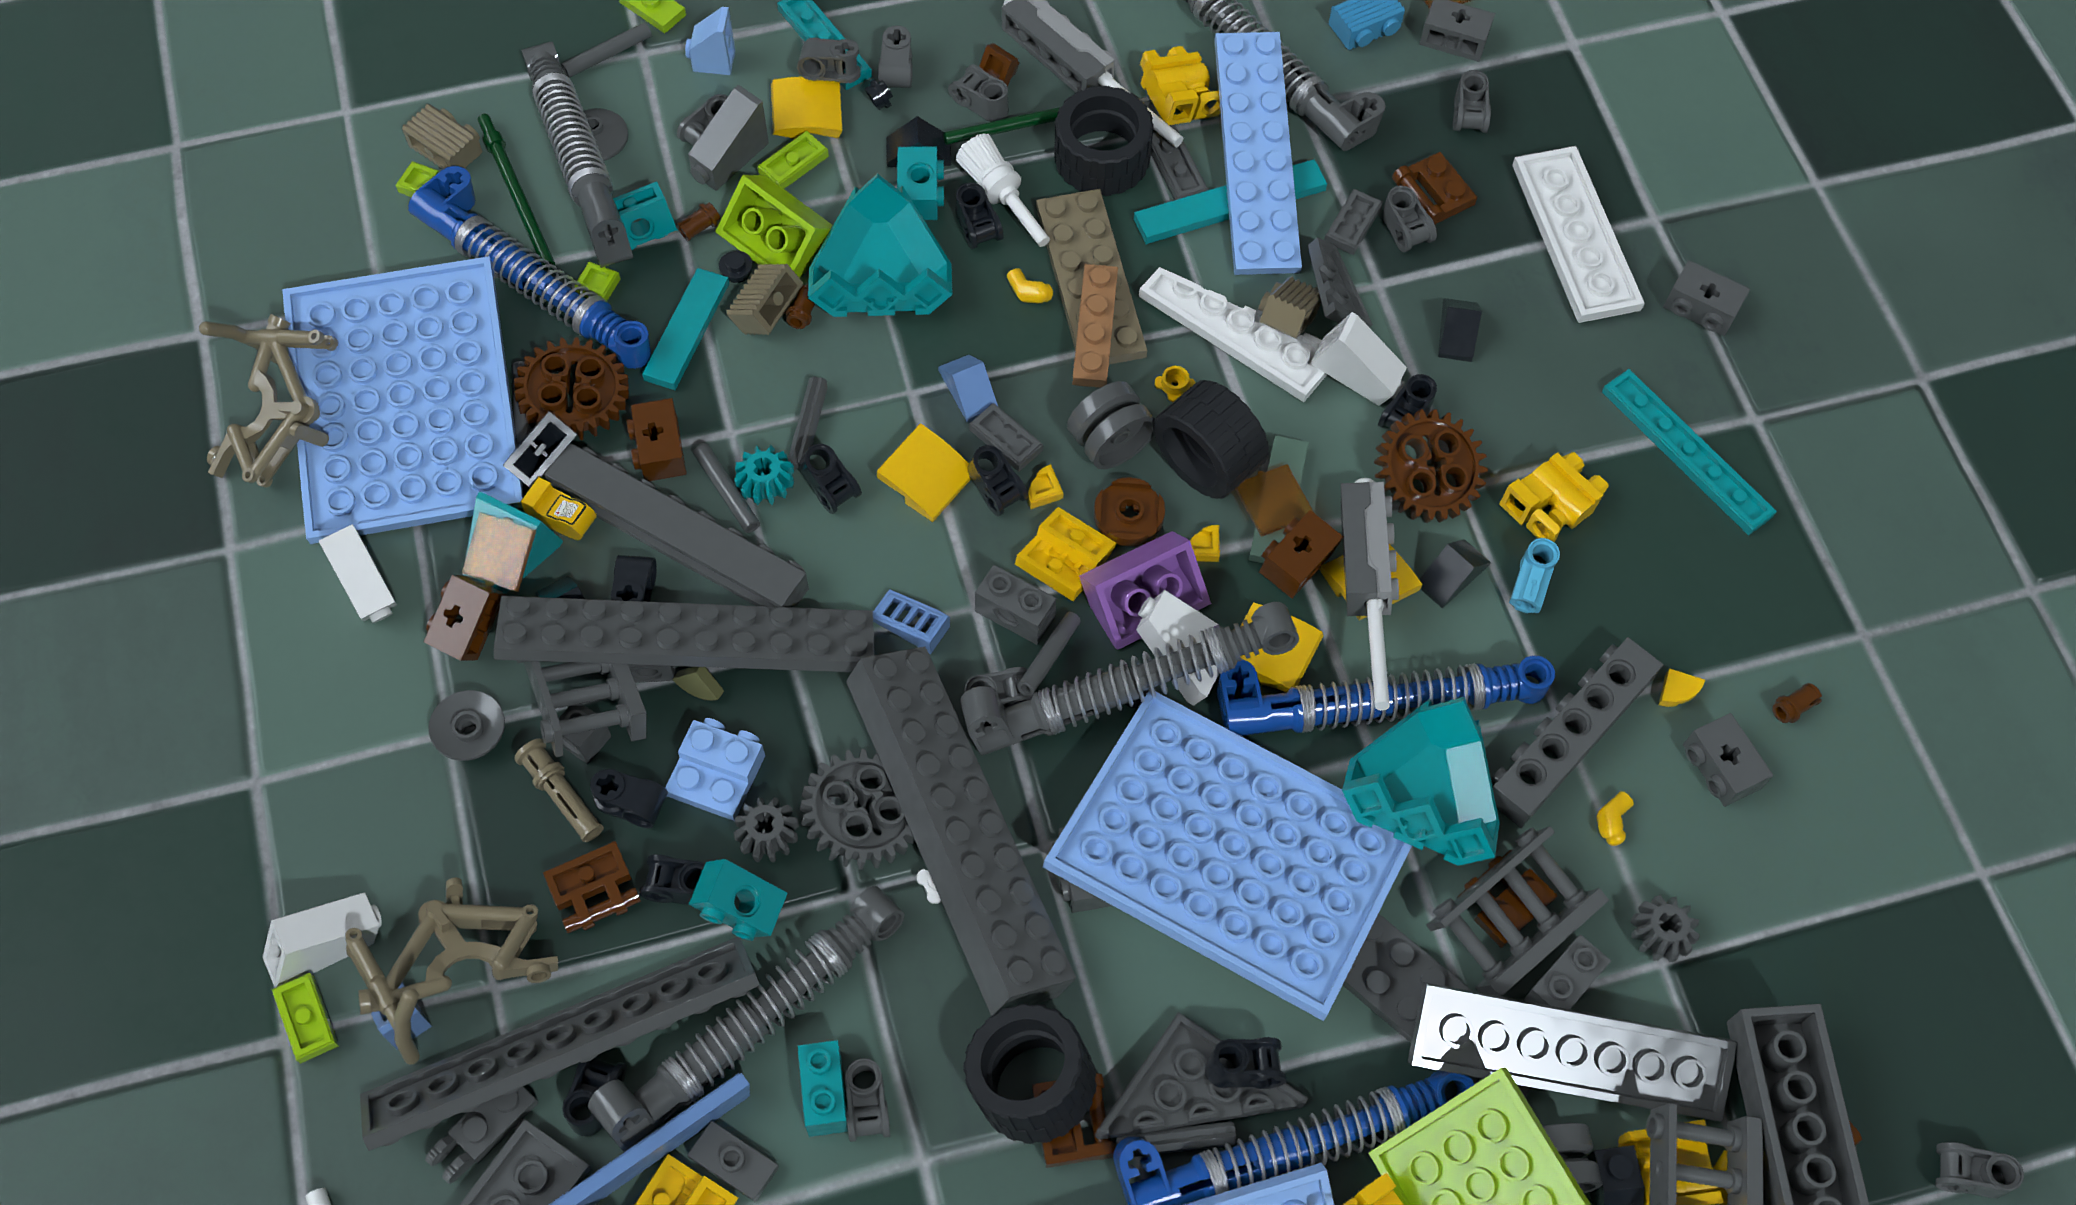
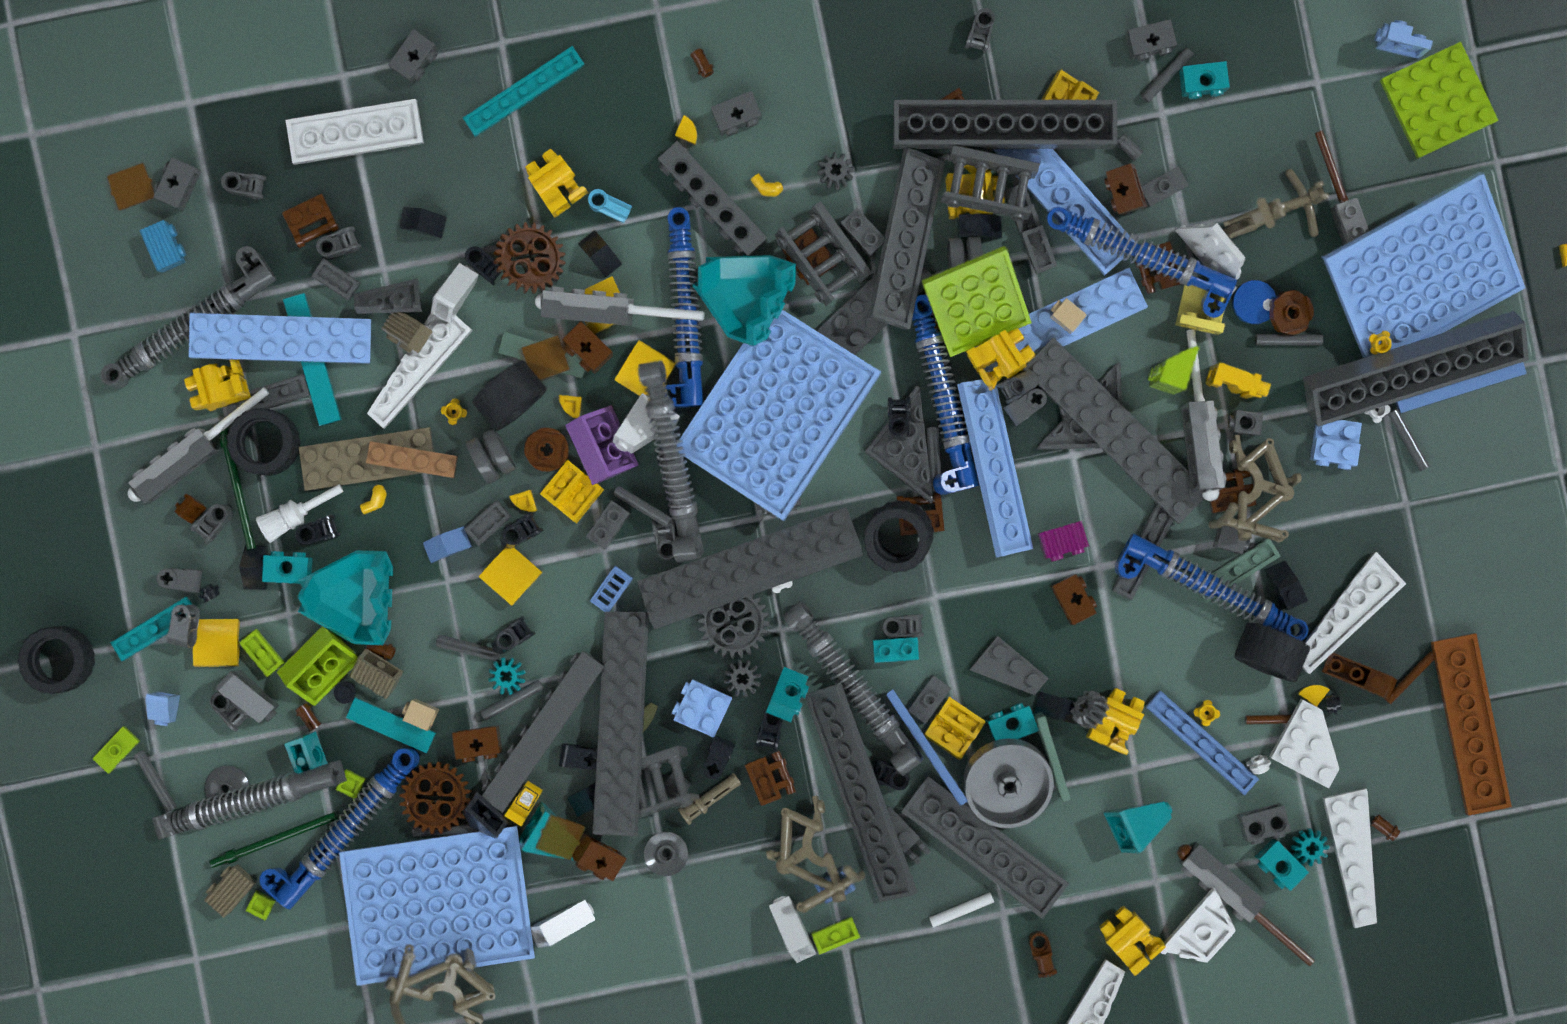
camera: 85 degrees left, 25 degrees up
none -> tan brick [402,699,439,731]

